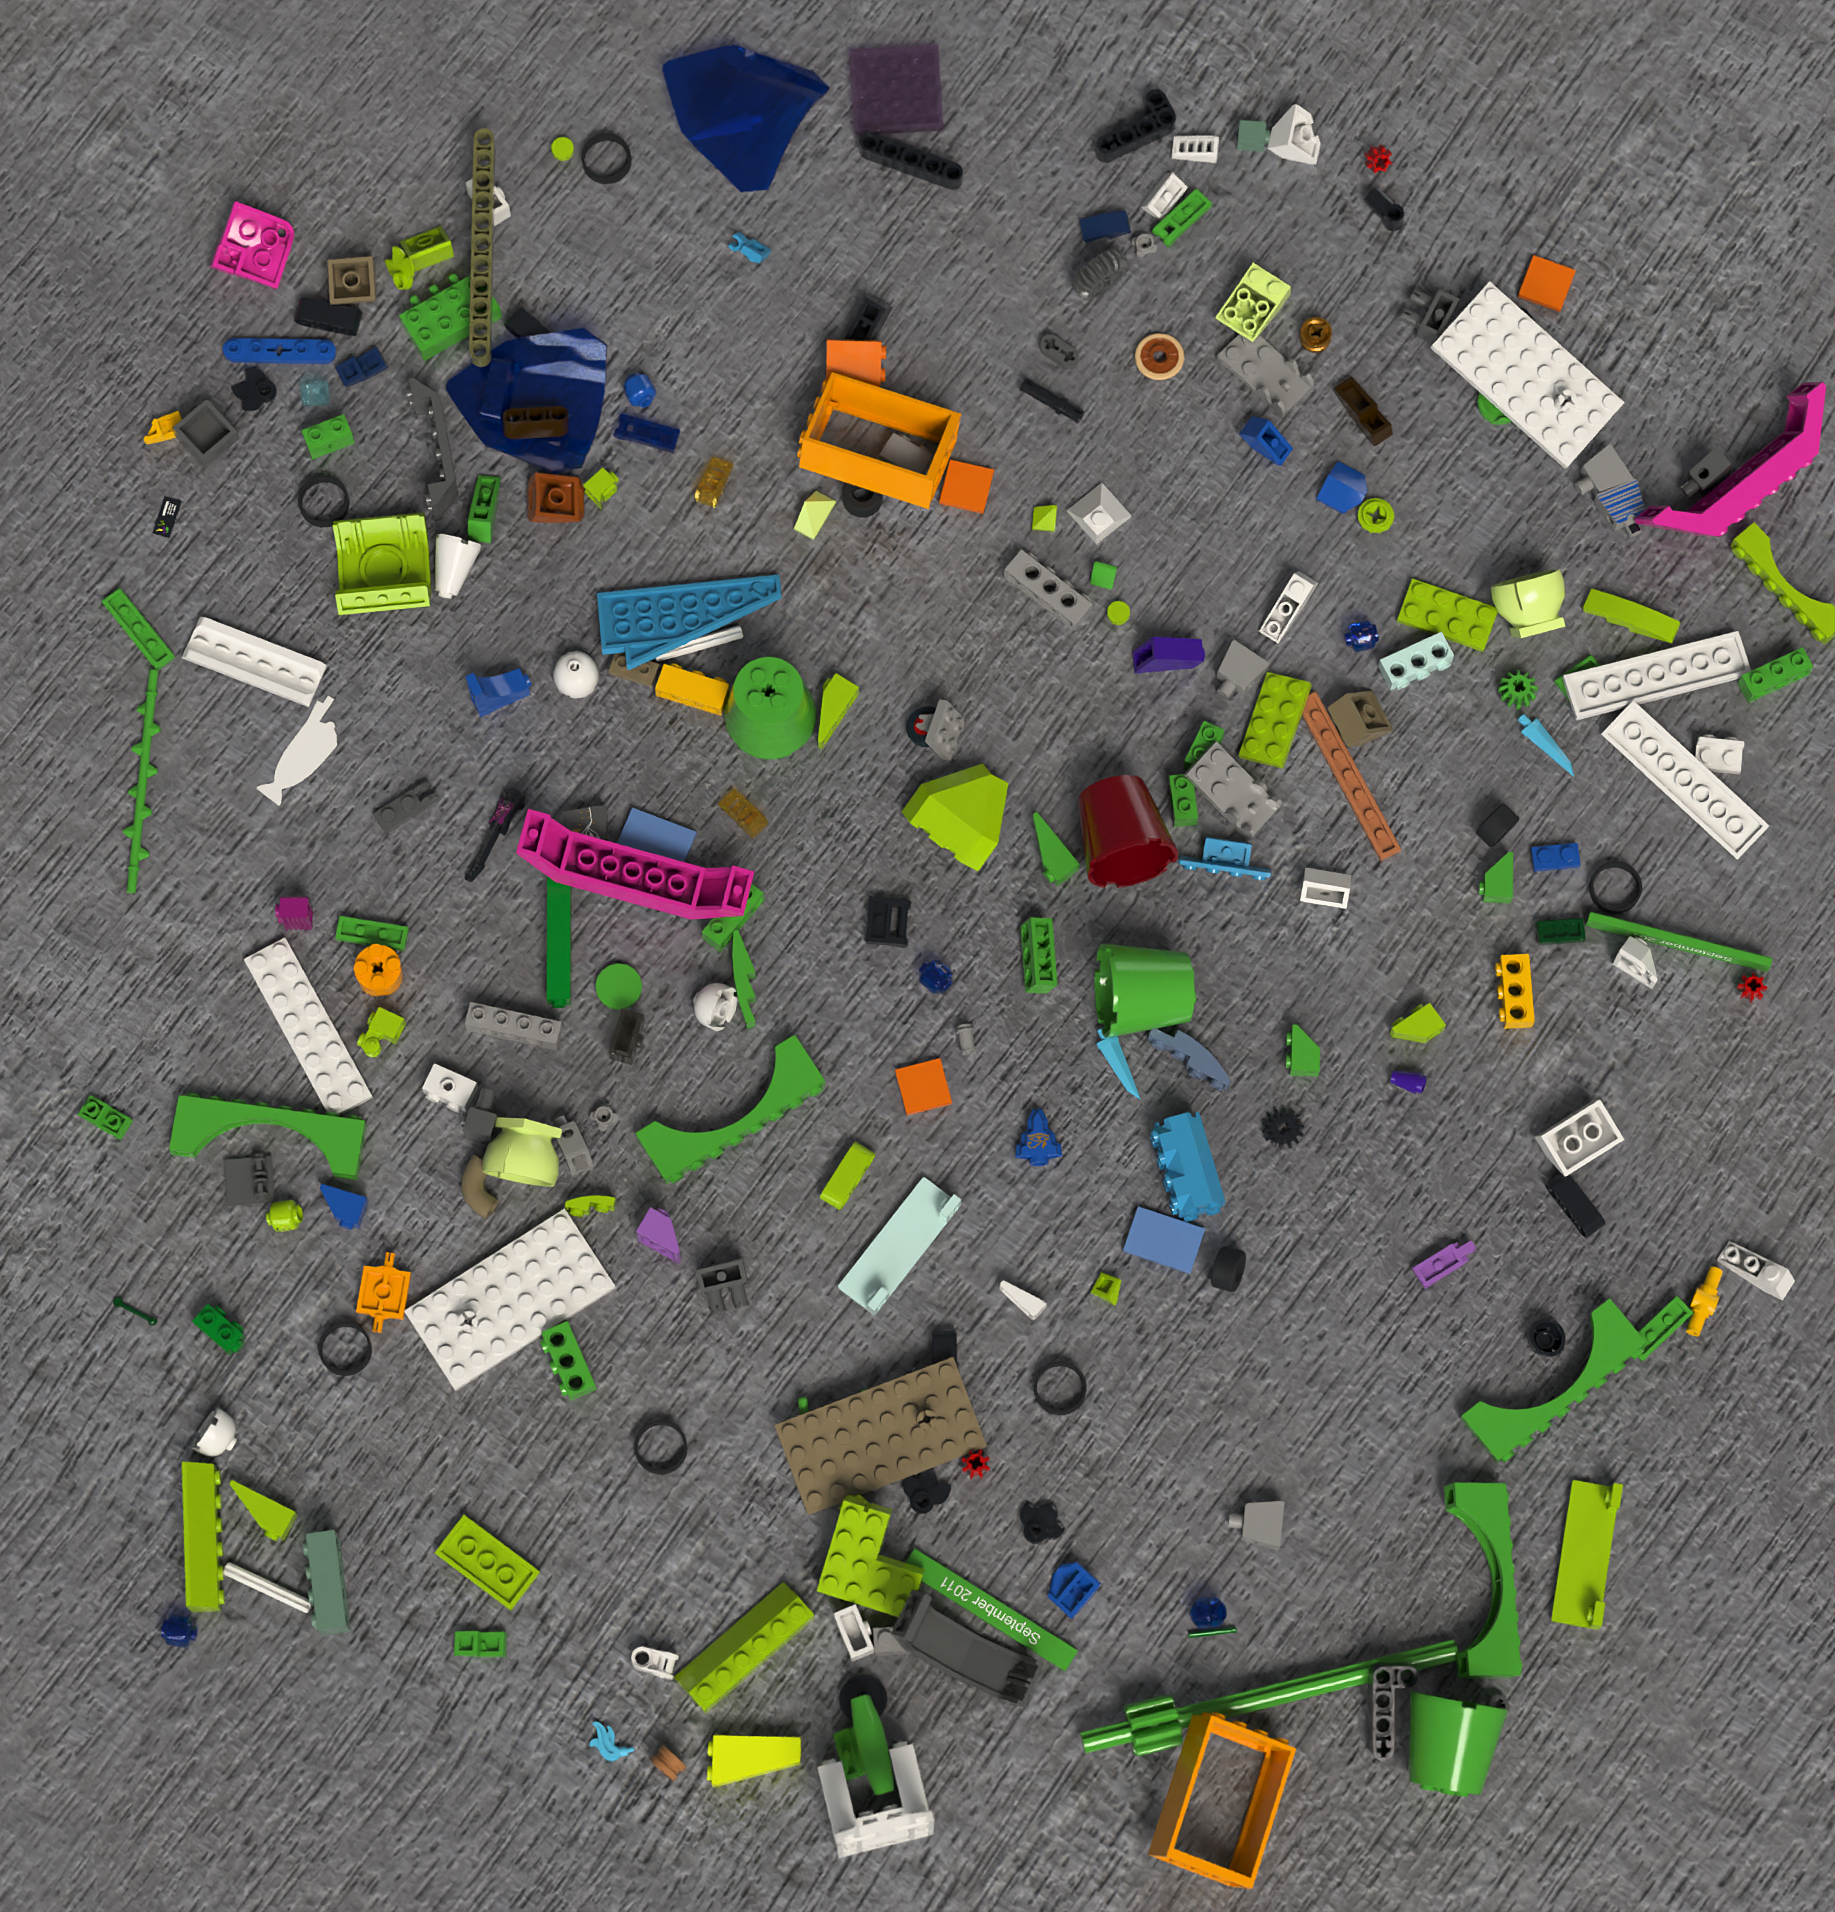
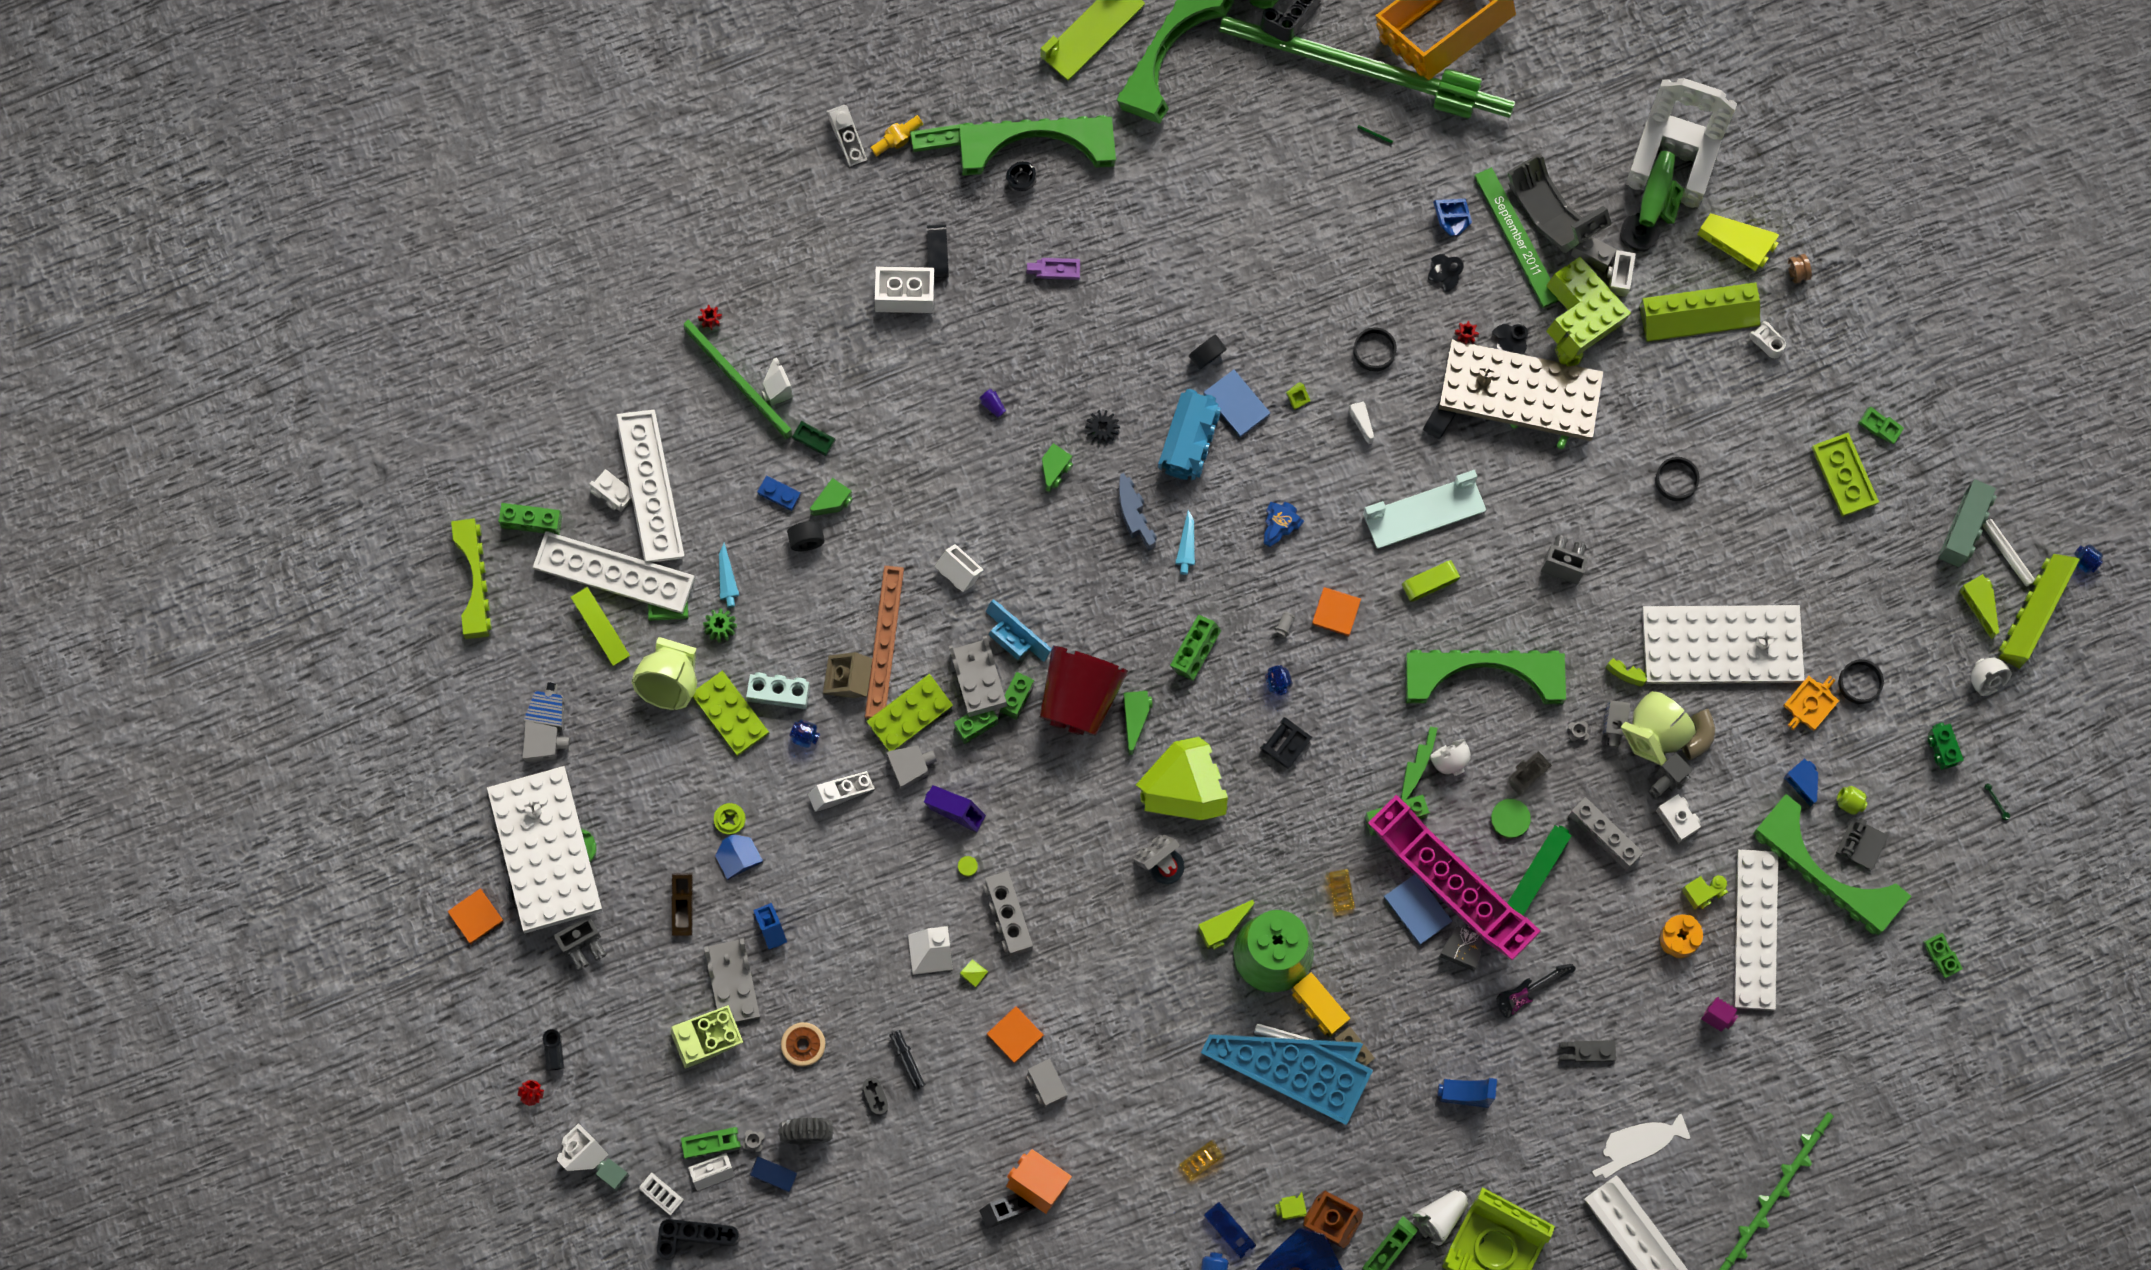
camera: 150 degrees left, 0 degrees up
bright green plate [335,916,409,951] -> none
bright green brick [539,1321,597,1401] -> none
white cylinder [553,651,599,698] -> none
medium azure piece [589,1722,634,1761] -> none
medium lavender slope [636,1207,681,1264] -> none
yellowish green slope [794,491,836,540] -> none
light orange door [797,372,961,509] -> none
black tyre [842,482,883,518] -> none
bright green slope [1090,561,1117,590] -> none
bright green cone [1094,944,1196,1038] -> none
clear blue head [1190,1597,1227,1629] -> none
light grey torso [1228,1501,1284,1550] -> none
pearl gold wheel [1300,317,1332,353] -> none
lime slope [1390,1003,1446,1043] -> none
yellow brick [1495,954,1535,1029] -> none
black tyre [1589,861,1642,914] -> none
dark pink slope [1633,382,1826,537] -> none
dark grey torso [1681,447,1731,498] -> none

